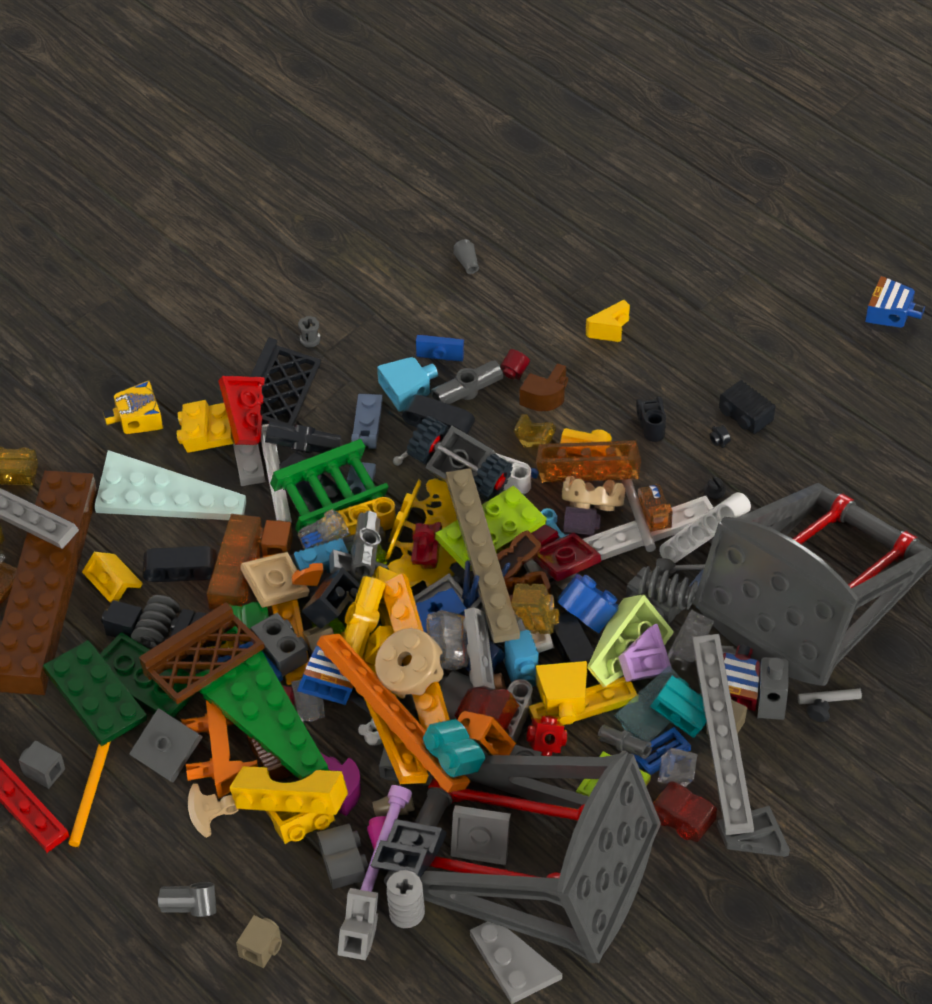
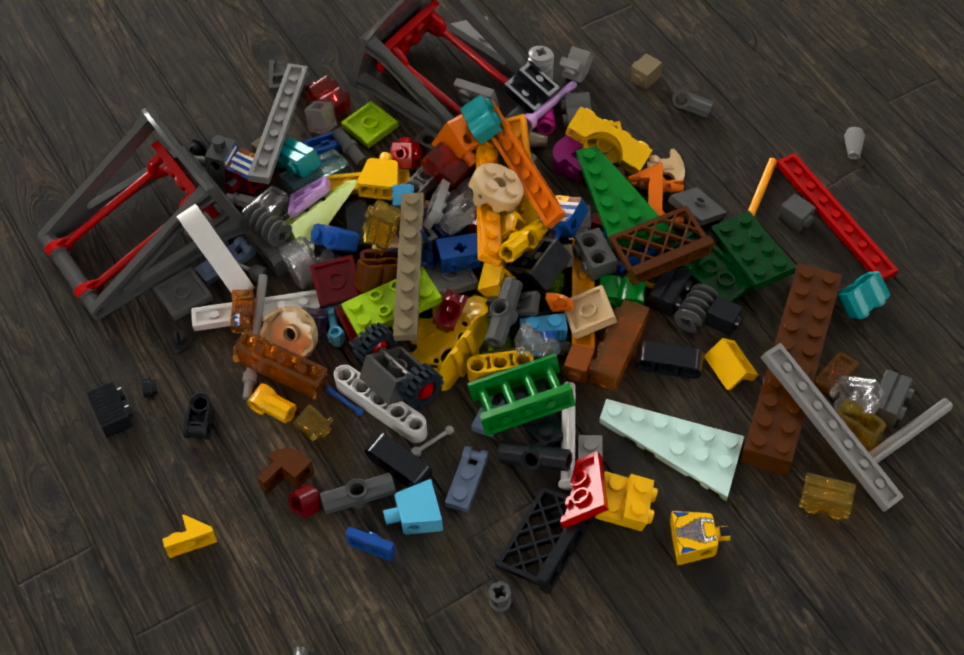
camera: 165 degrees left, 5 degrees up
none -> clear brick [278,236,322,289]

